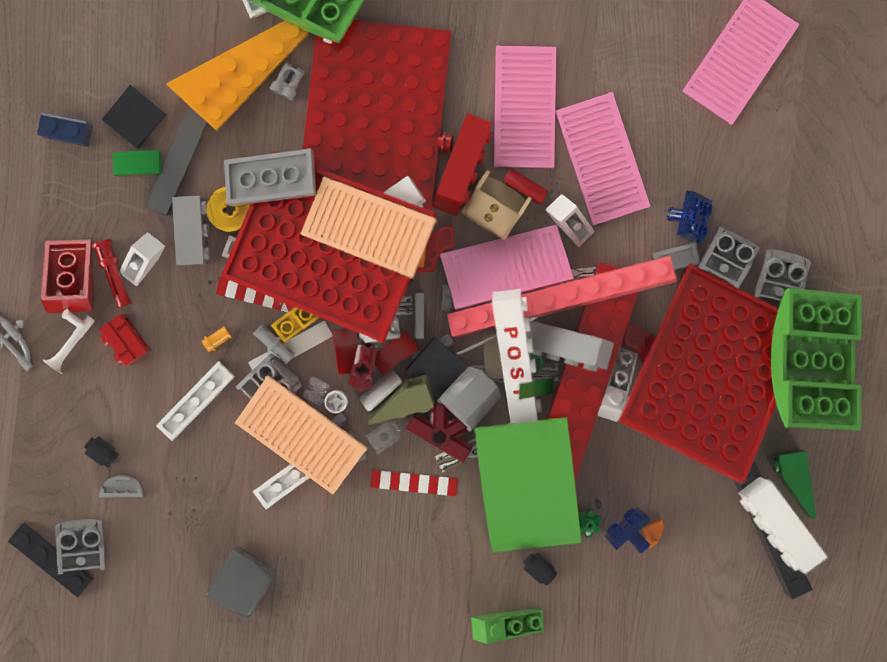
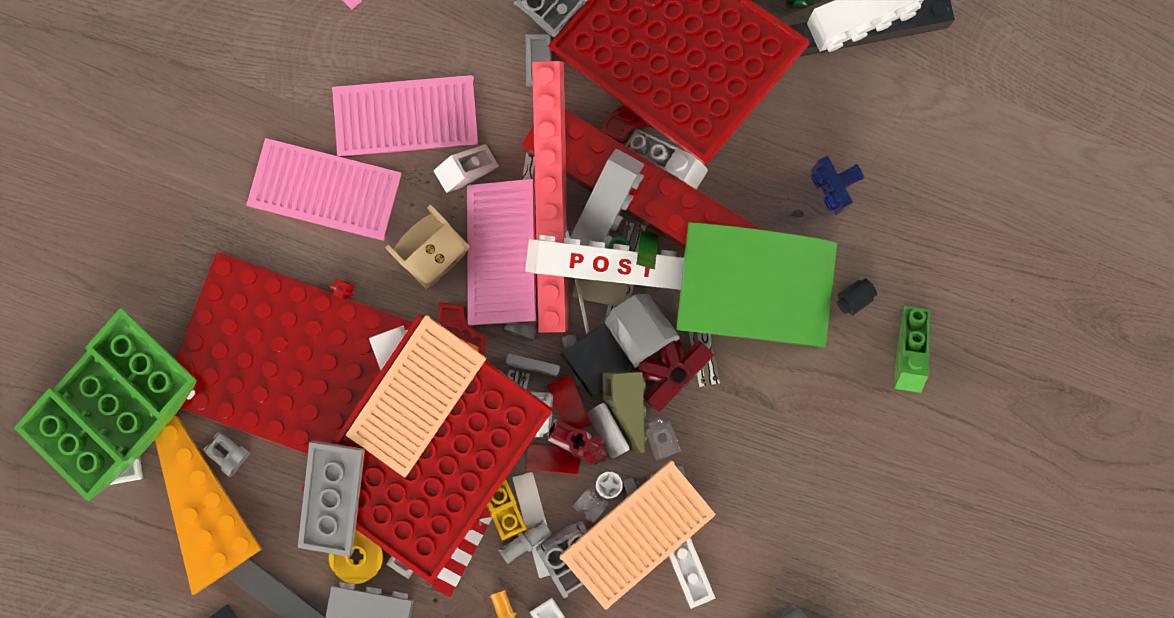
camera: 80 degrees left, 5 degrees down
sticker [370,470,458,496] -> none
red wedge [432,113,493,217] -> none
red slope [502,169,548,205] -> none
green plant [578,509,601,538] -> none
orange tile [641,519,664,548] -> none
clear blue plate [667,190,713,244] -> none

